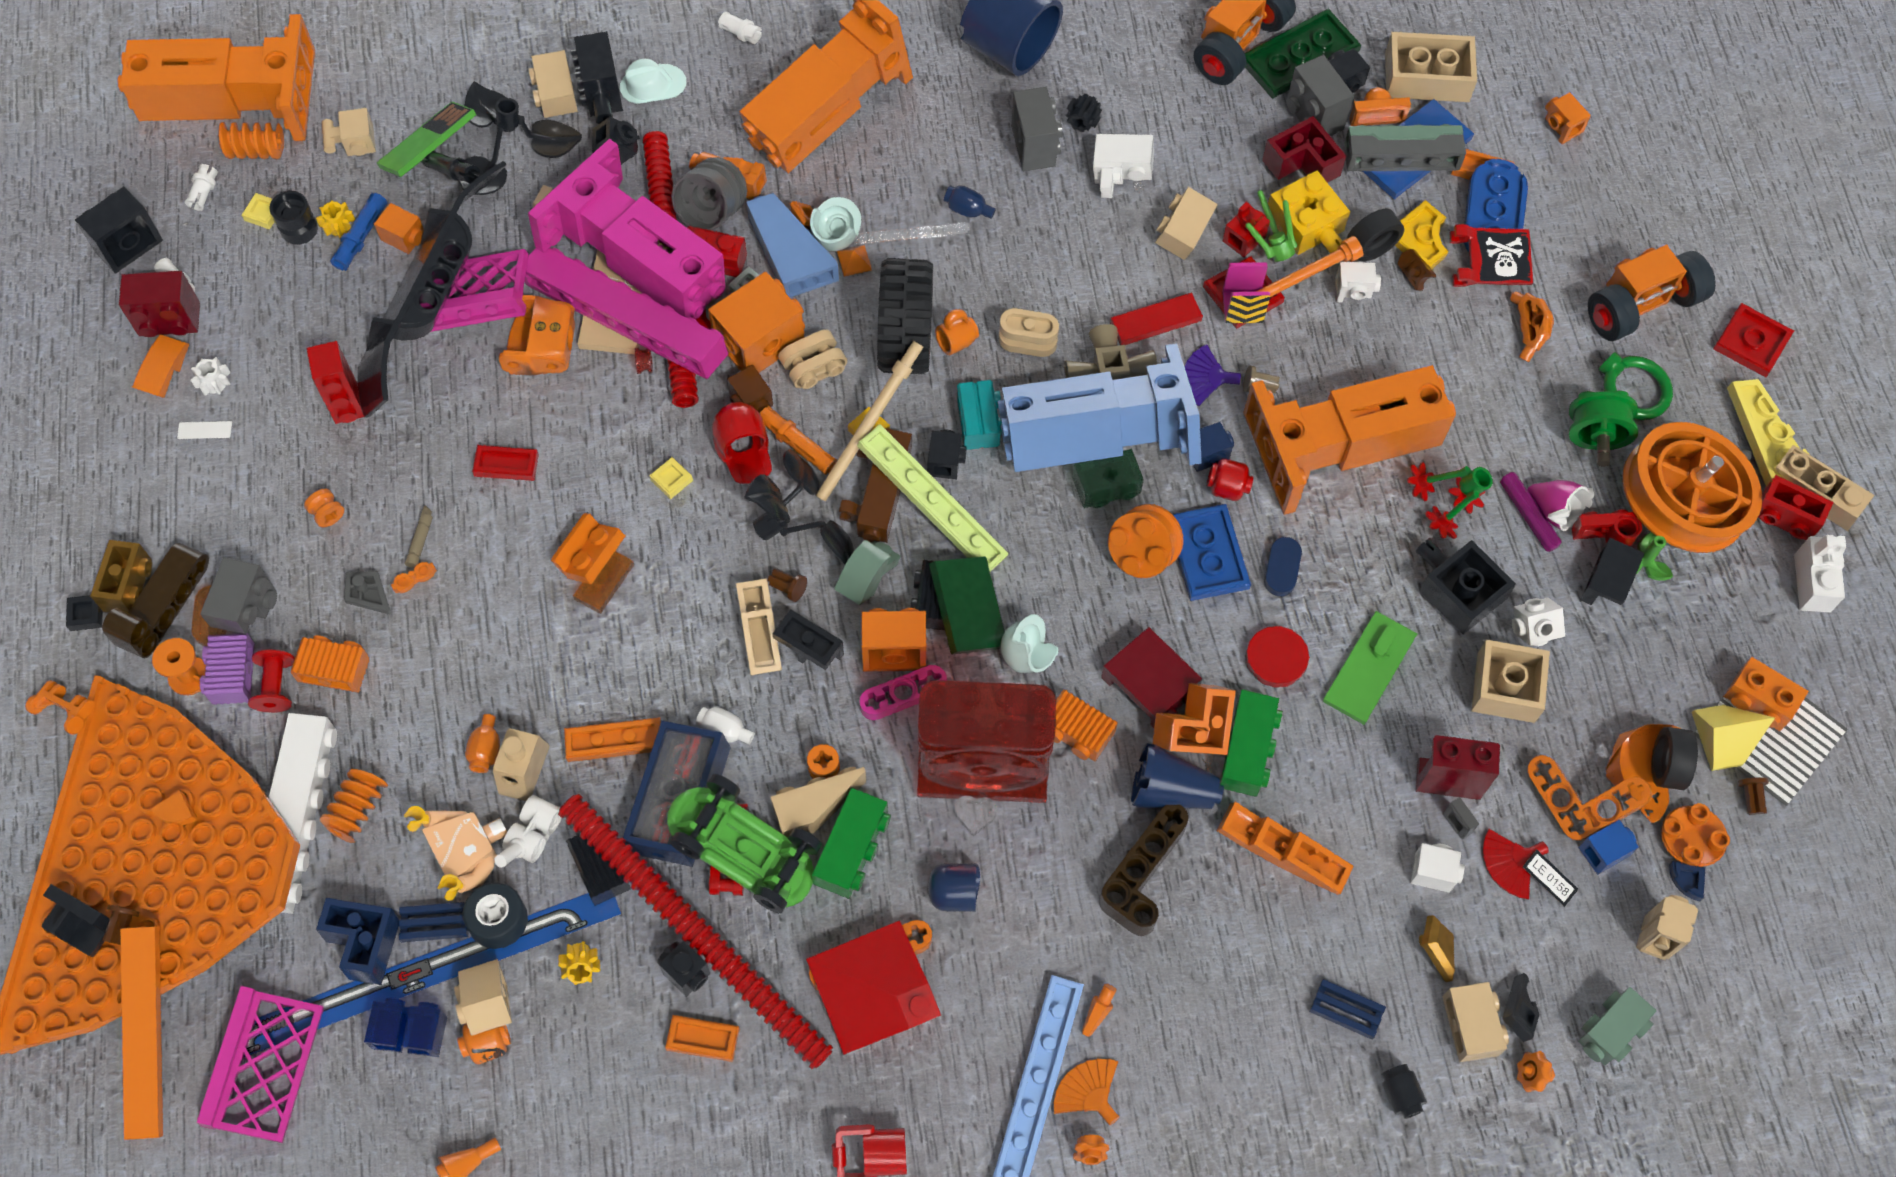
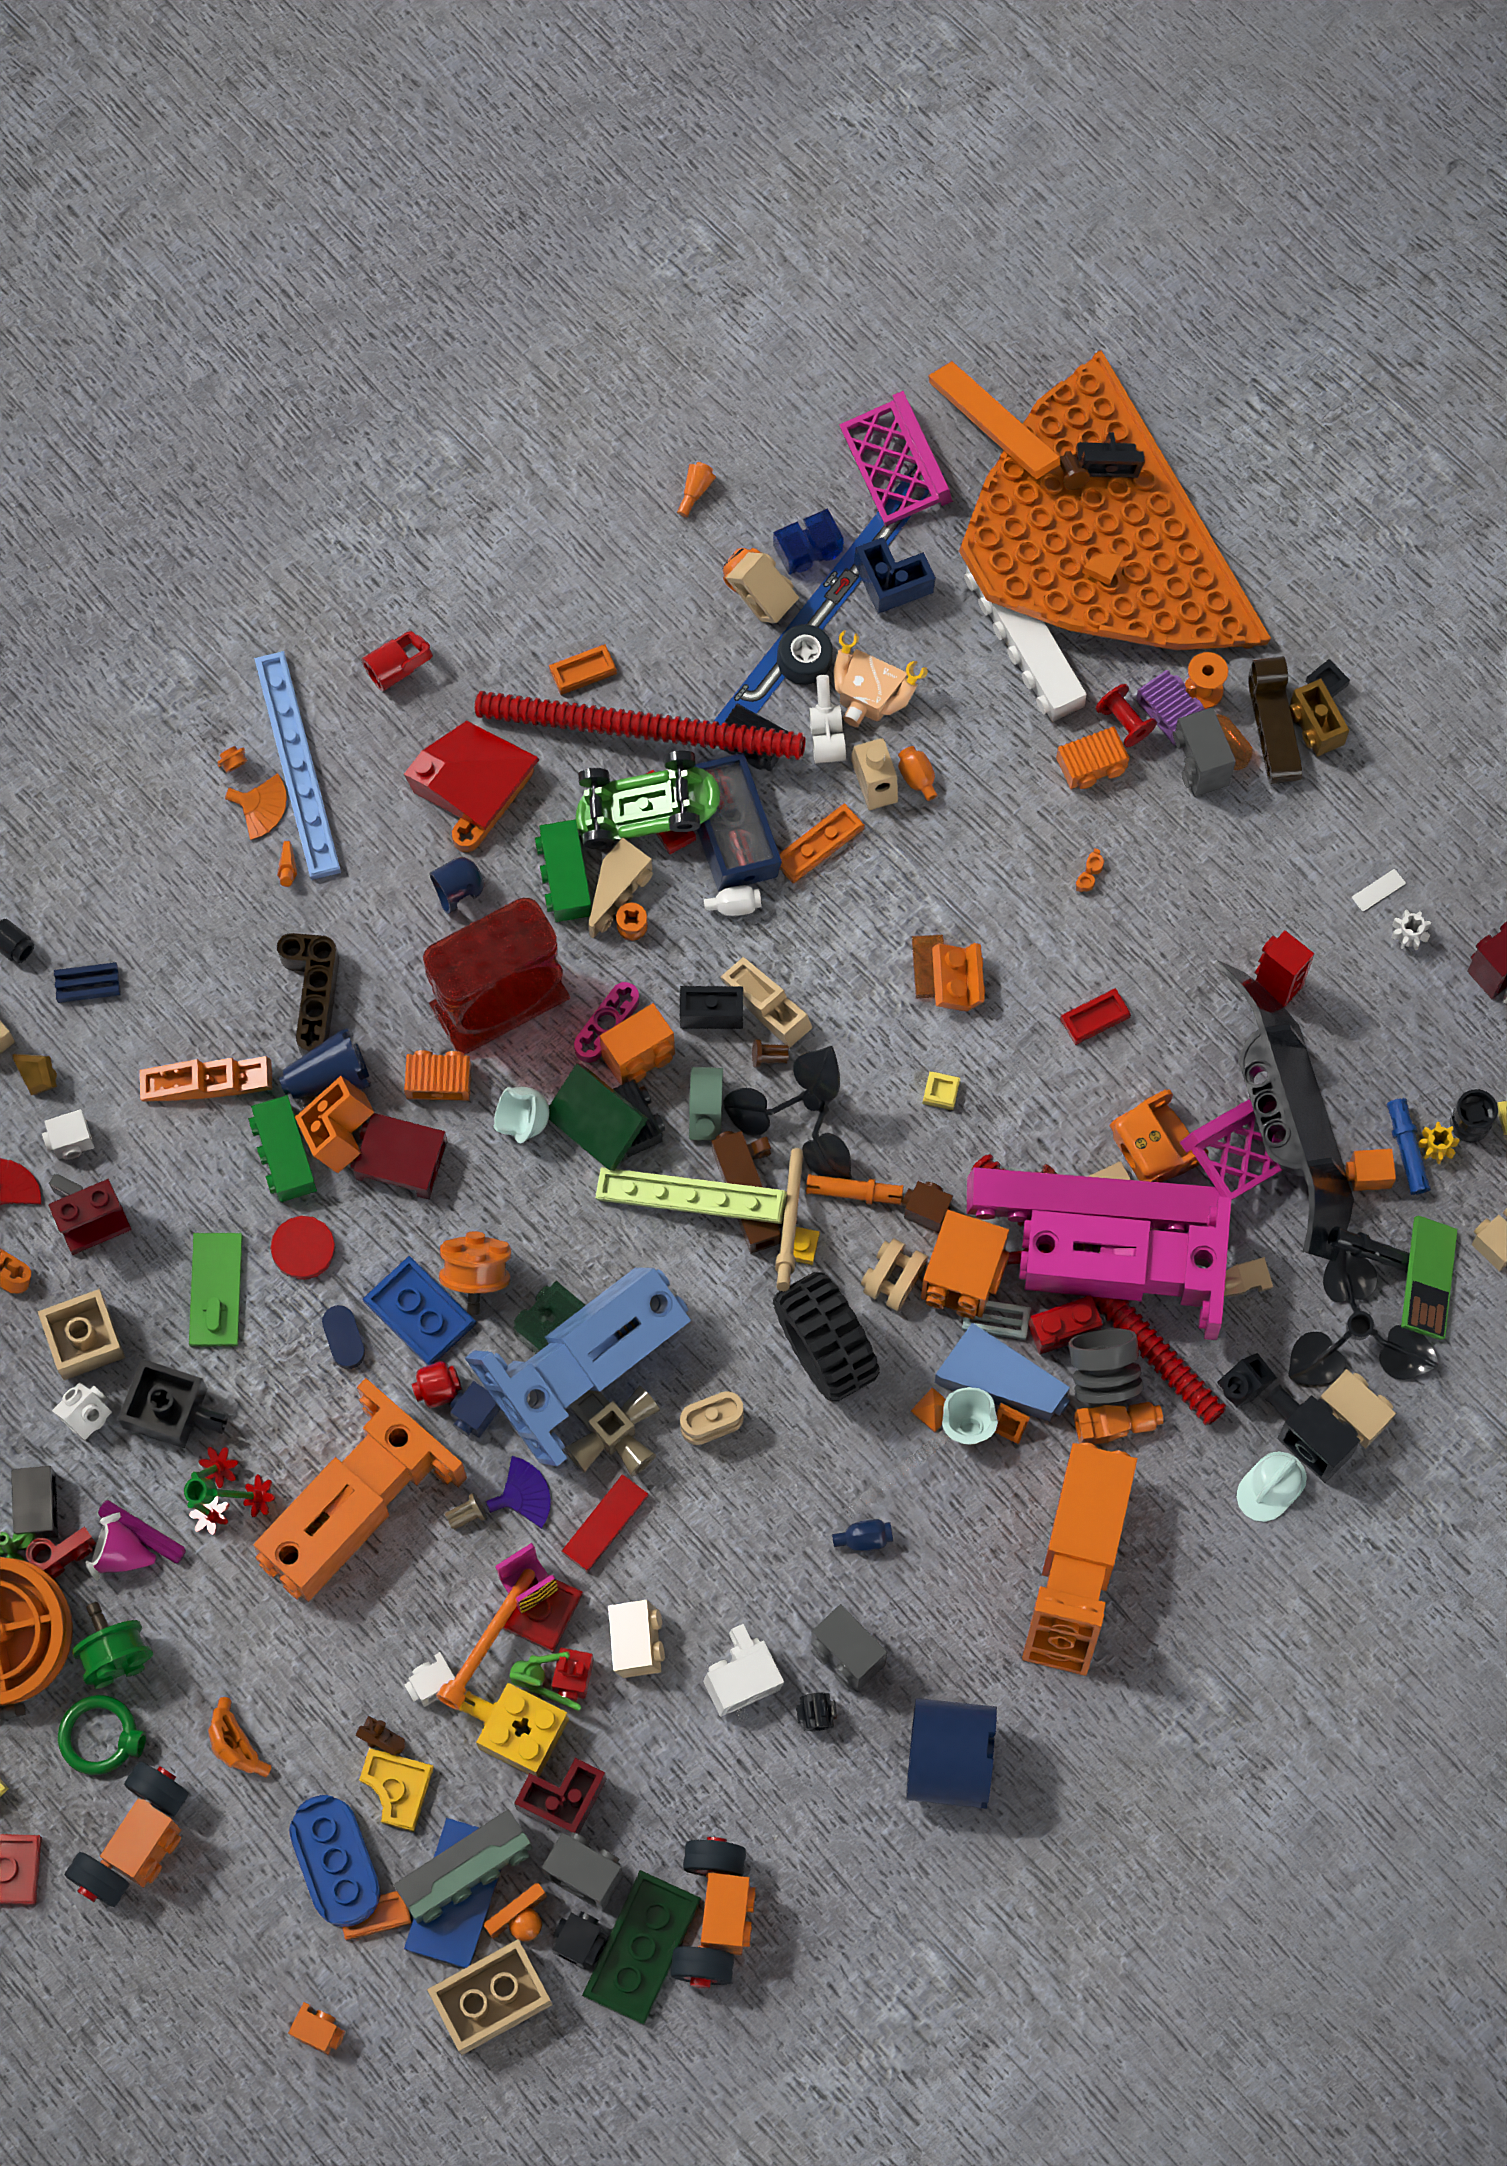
camera: 150 degrees right, 5 degrees up
orange piece [25,680,94,735] -> none
orange slope [132,334,189,398] -> none
orange wheel [304,489,345,528] -> none
orange piece [320,769,388,843] -> none
dark grey piece [344,571,391,614] -> none
dark blue tile [399,902,469,943] -> none
dark tan wheel [405,506,433,568] -> none
yellow gear [558,941,601,985] -> none
black brick [657,940,710,997] -> none
red piece [712,402,772,484] -> none
white pin [718,11,762,44] -> none
black brick [927,430,967,480] -> none
orange piece [935,309,979,355] -> none
teal brick [957,380,1002,450] -> none
black tyre [1347,208,1405,262] -> none
flag [1449,224,1533,287] -> none

